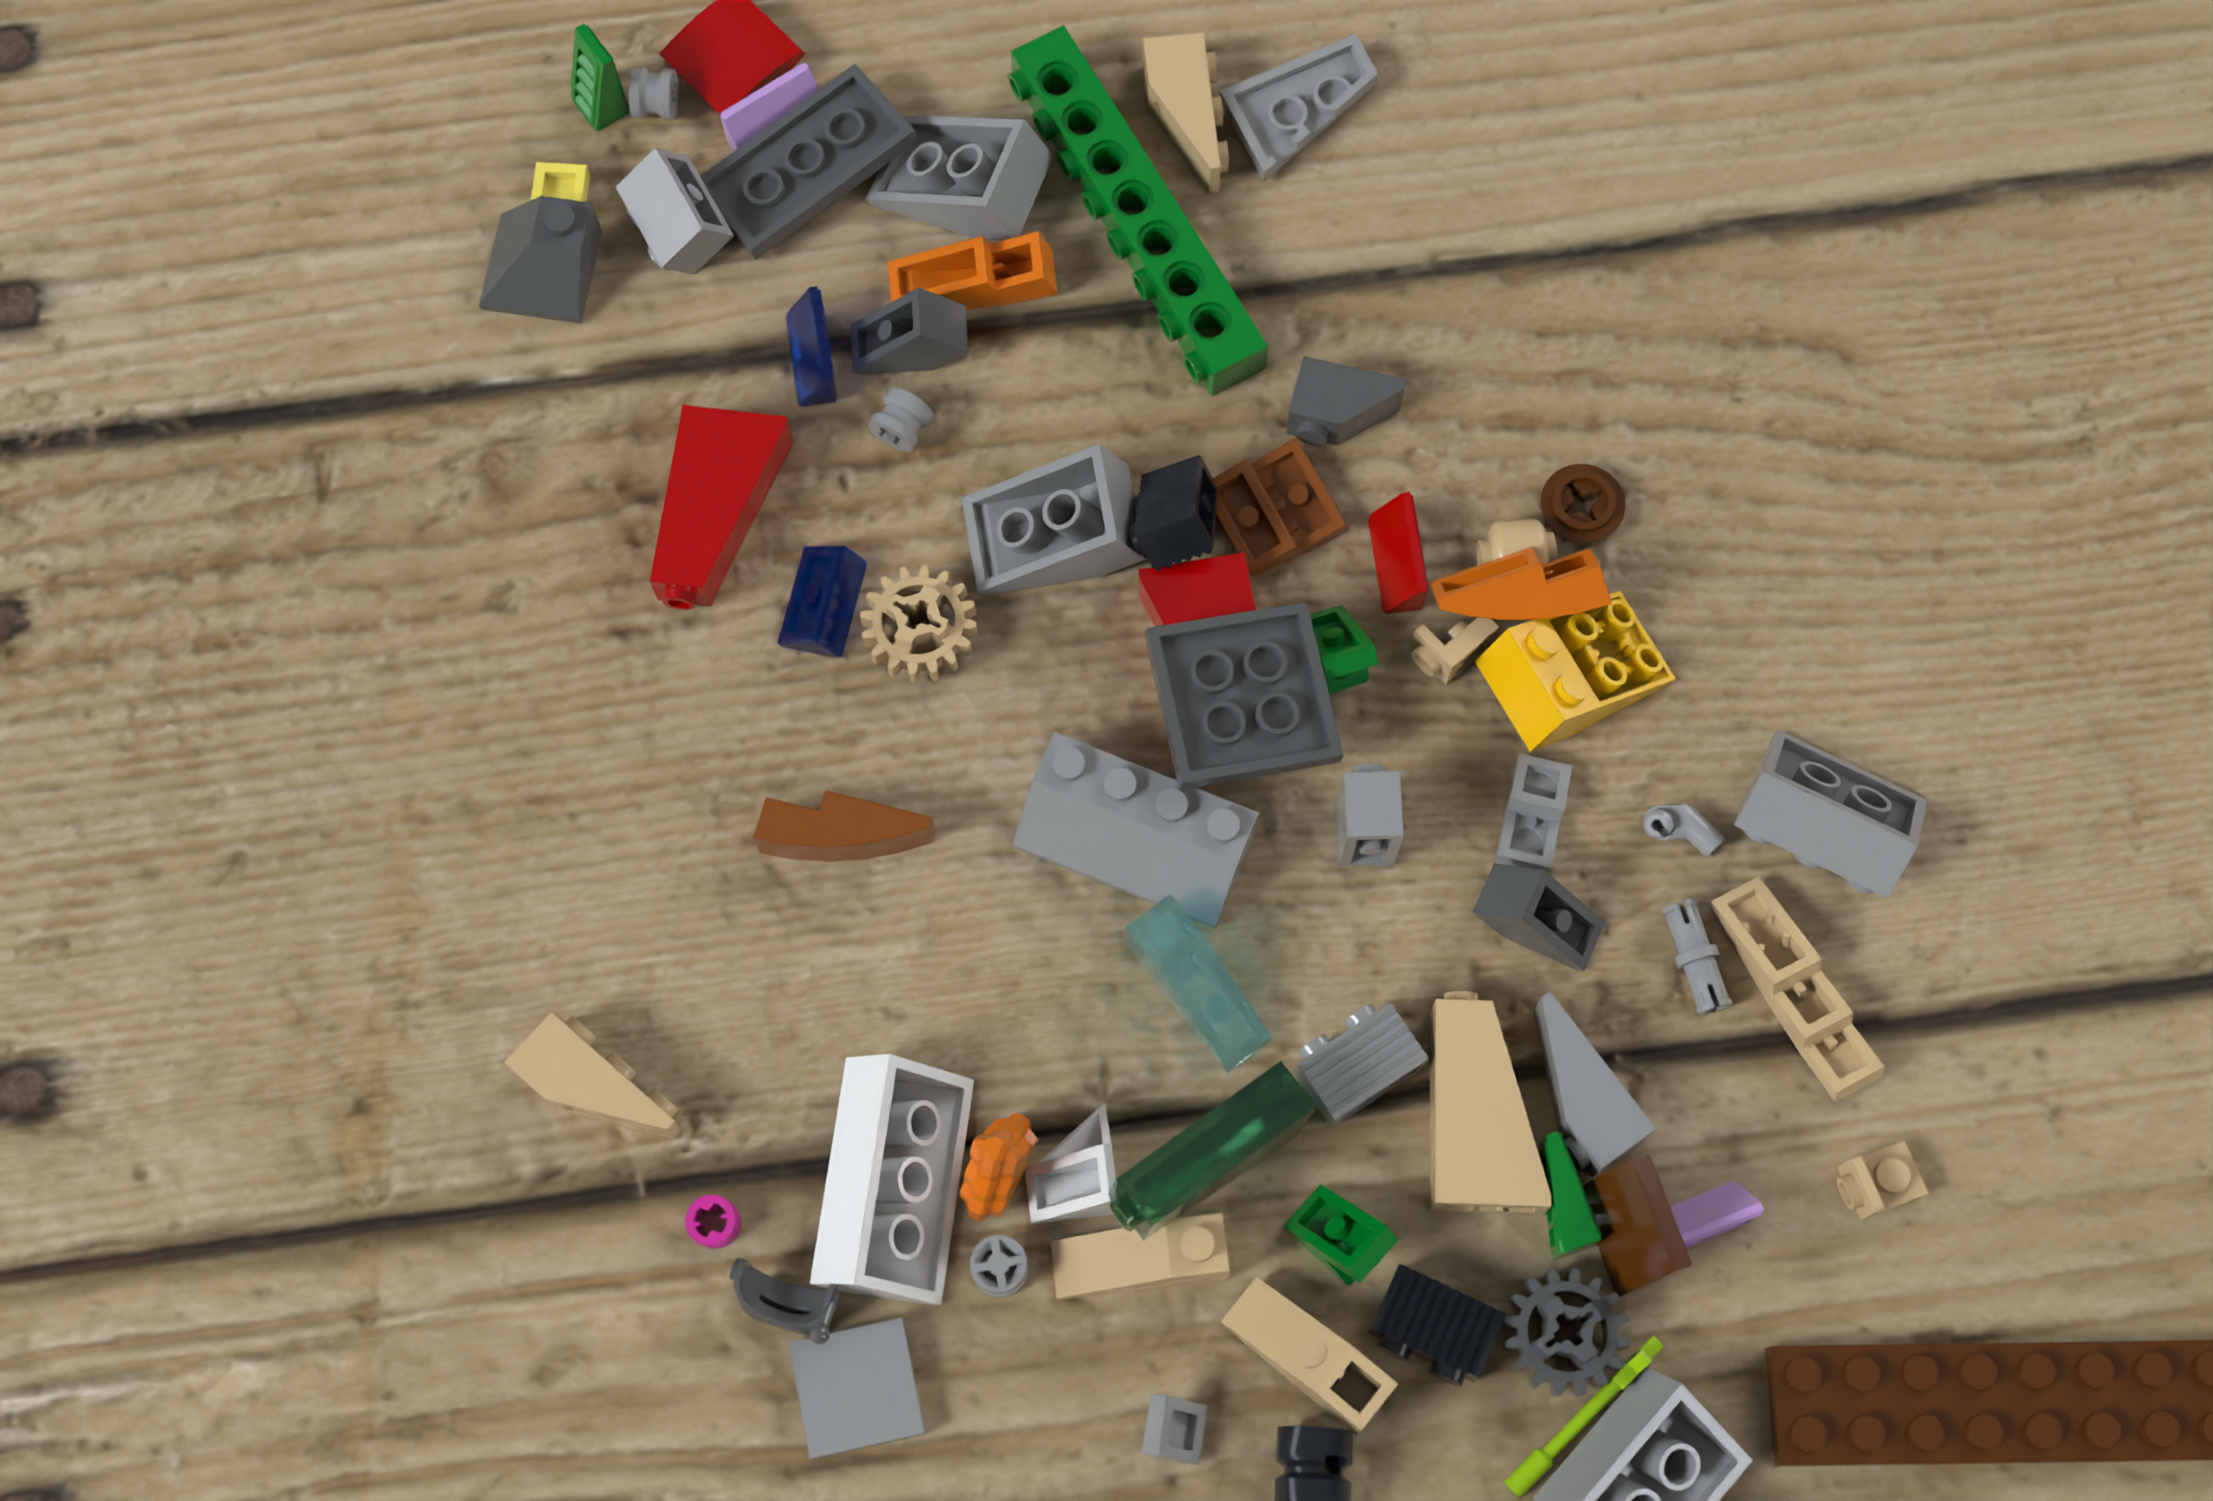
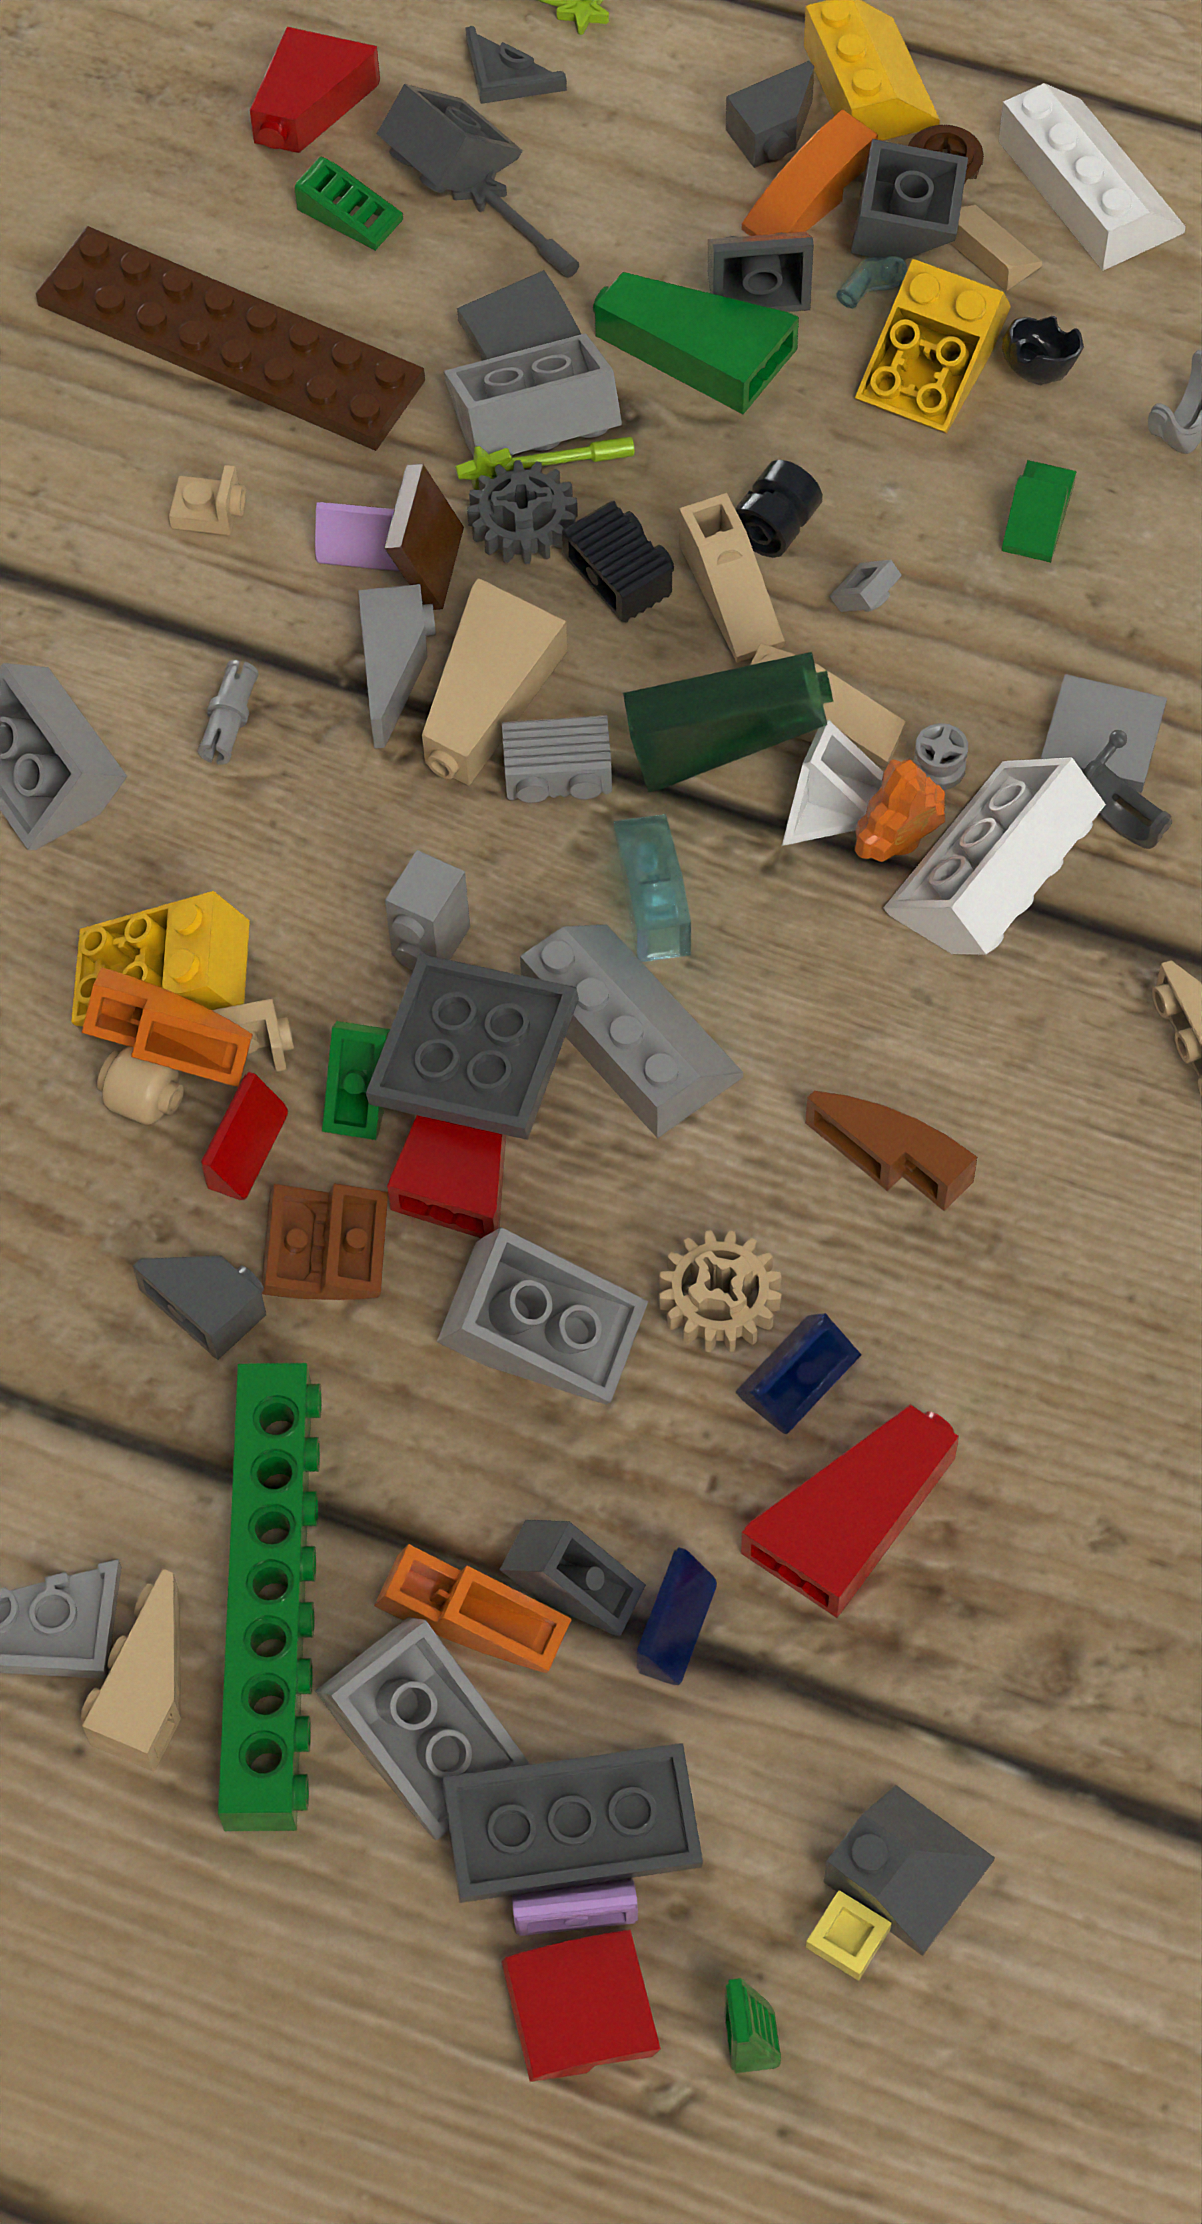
camera: 150 degrees left, 10 degrees down
light grey brick [616,147,734,274] -> none
light grey wheel [629,67,679,120] -> none
dark pink bush [685,1194,741,1249] -> none
light grey wheel [867,387,933,452] -> none
black brick [1130,455,1218,571] -> none
green slope [1283,1184,1398,1285] -> none
dark grey slope [1472,863,1605,971] -> none
light grey slope [1494,753,1573,874] -> none
reddish brown gear [1539,464,1626,547] -> none
green slope [1539,1131,1602,1261] -> none
light grey arm [1643,804,1726,858] -> none
tan slope [1711,876,1885,1103] -> none

